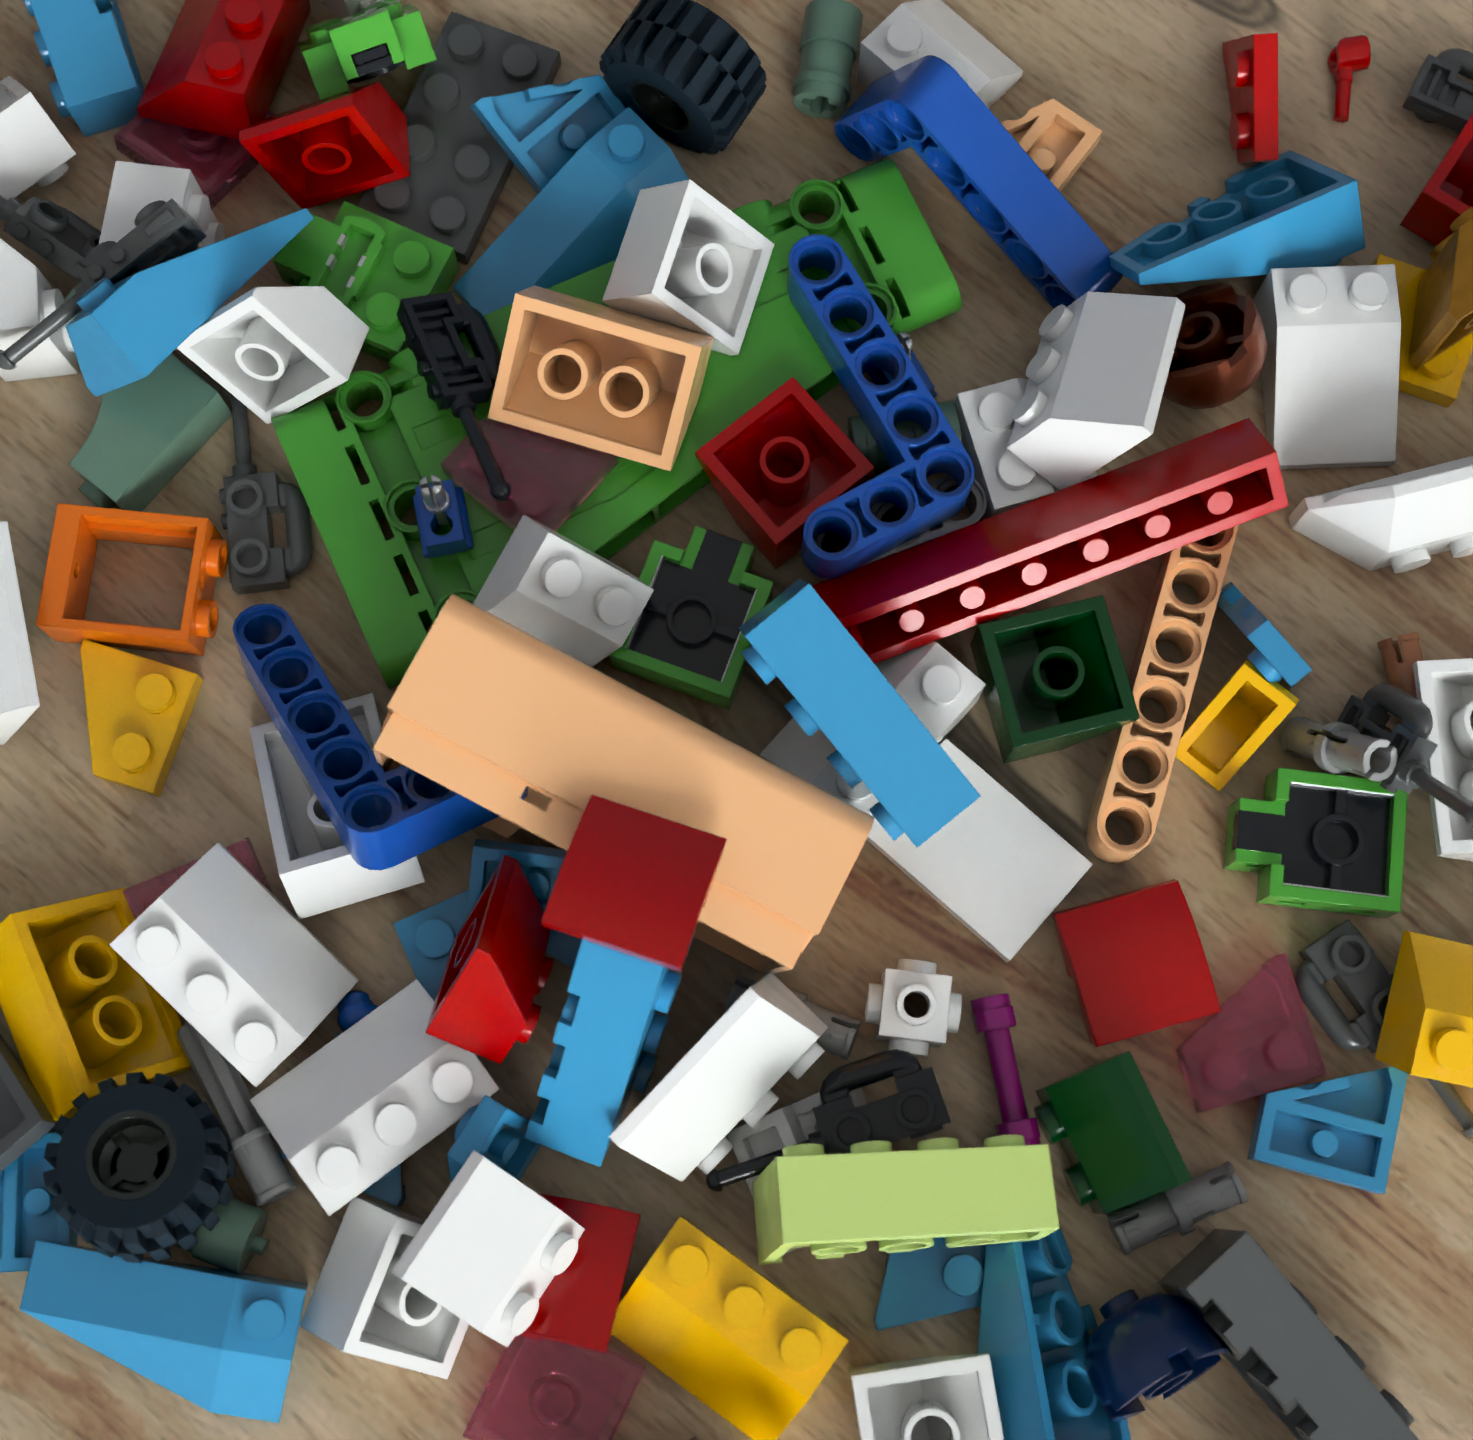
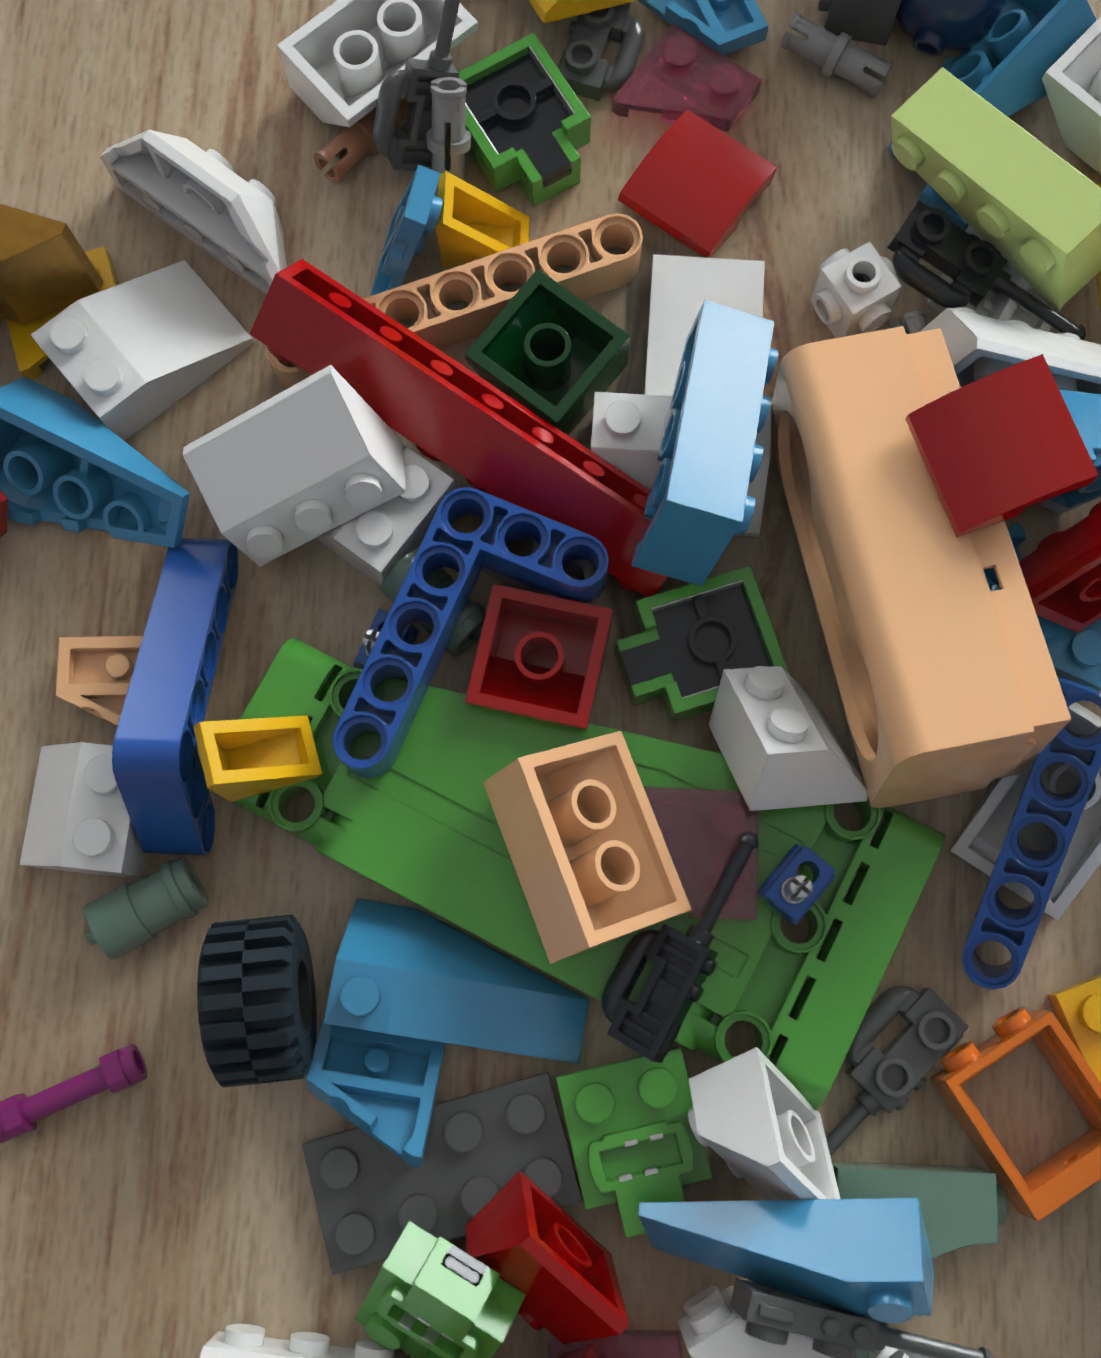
camera: 125 degrees left, 0 degrees up
white slope [602,179,774,356] -> none
magenta bar [970,993,1041,1145] -> none
dark green slope [1034,1050,1192,1214] -> none
copper cylinder [1163,283,1268,409] -> none
none -> yellow slope [193,715,322,802]

